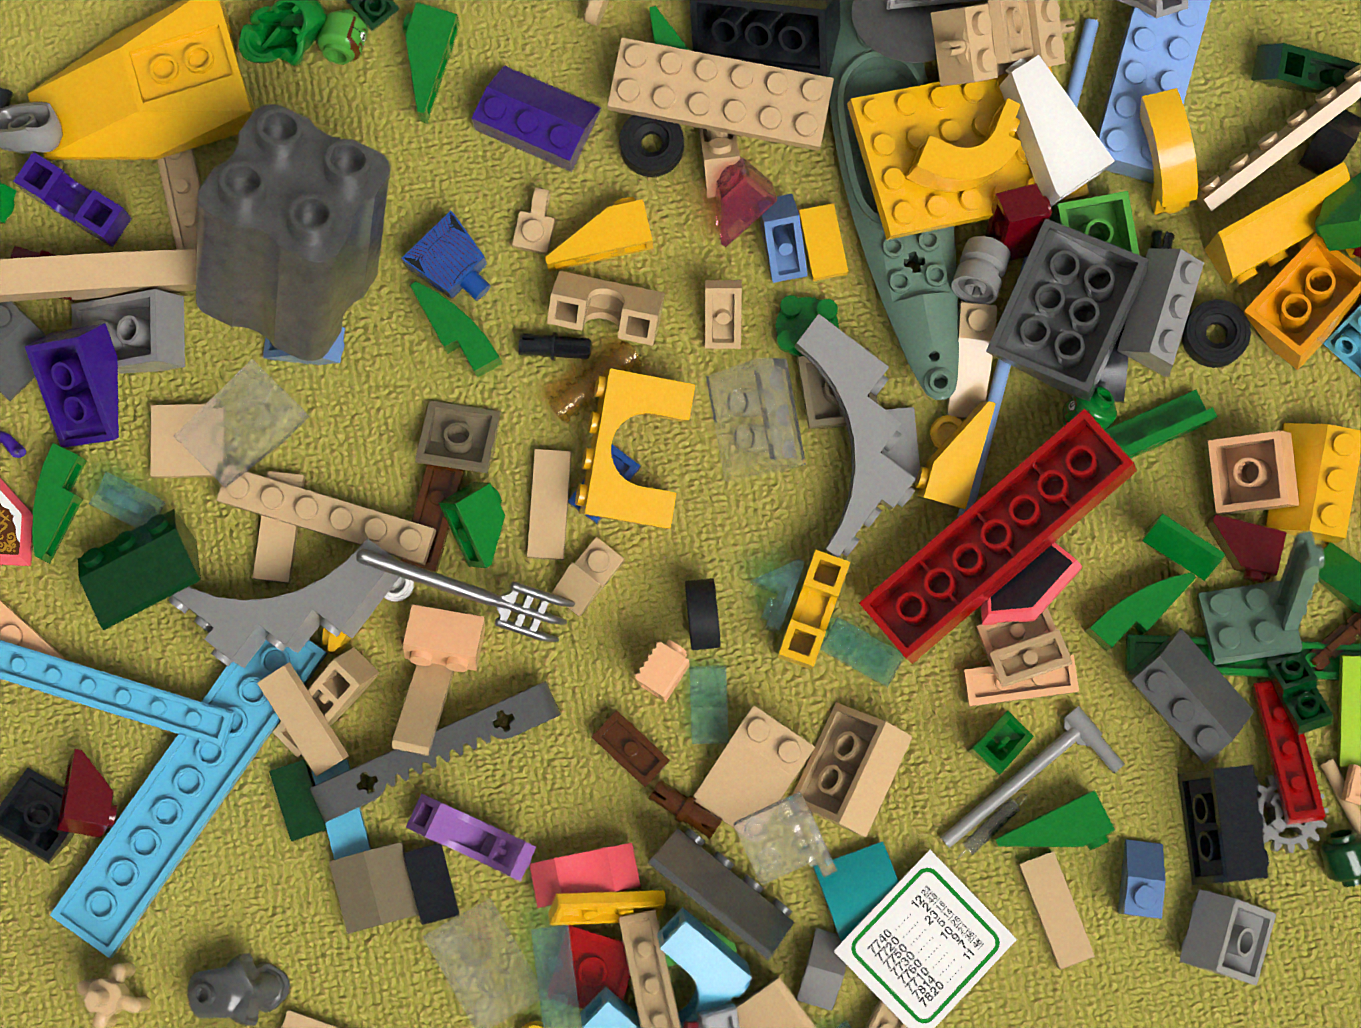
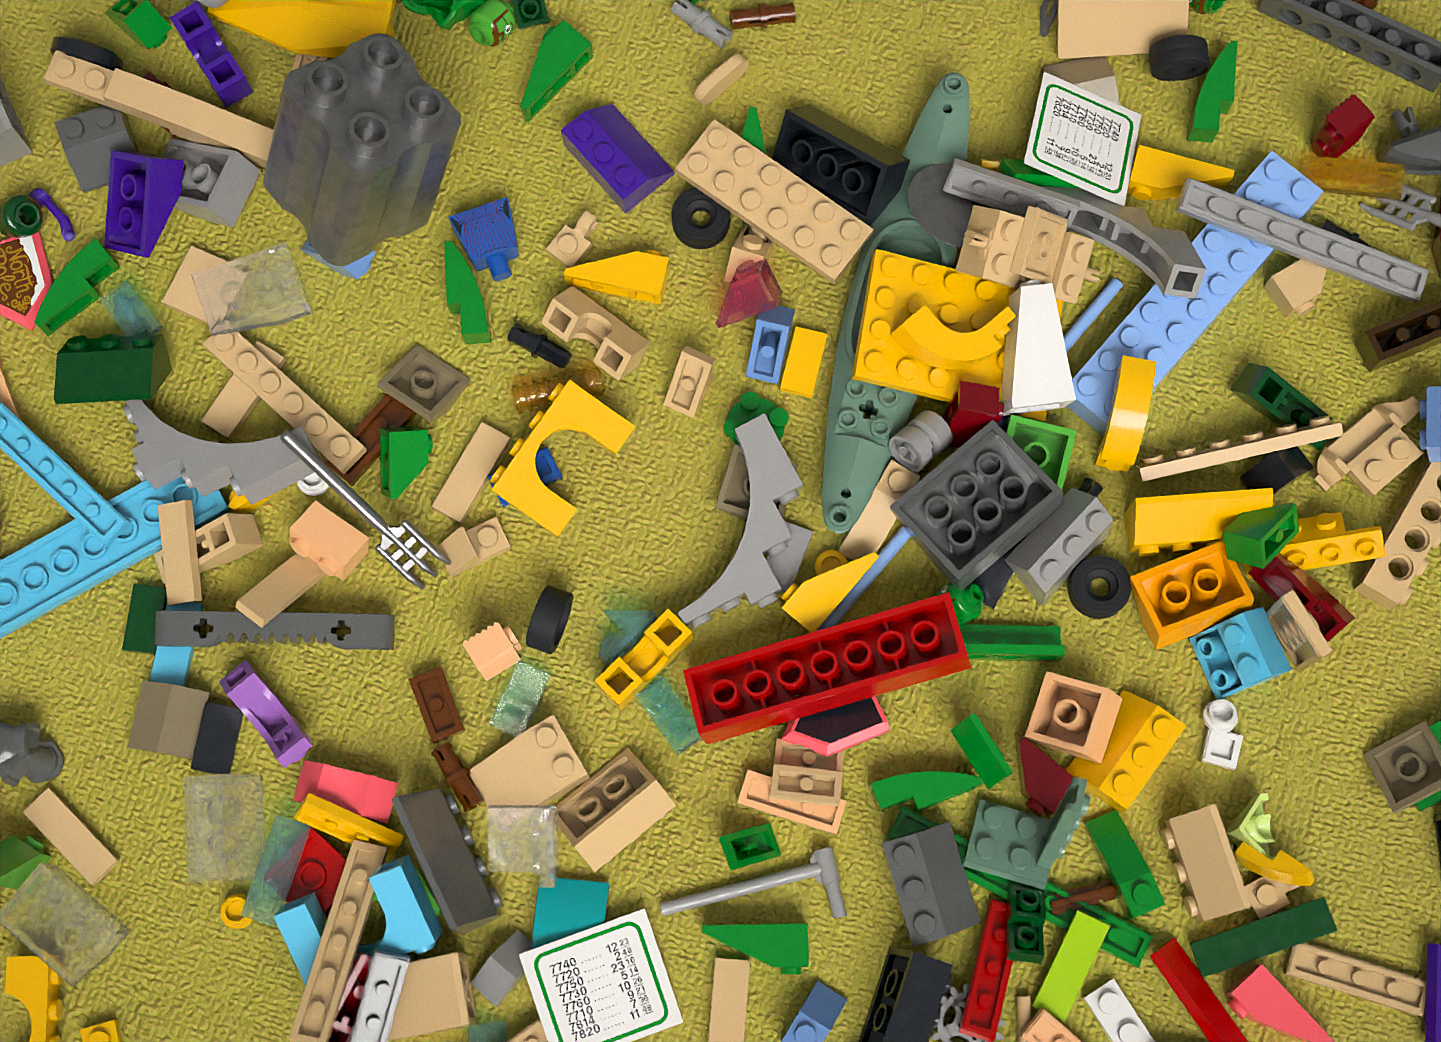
camera: 25 degrees right, 5 degrees down
clear slope [706,358,806,482] -> none
clear piece [957,794,1027,859] -> none

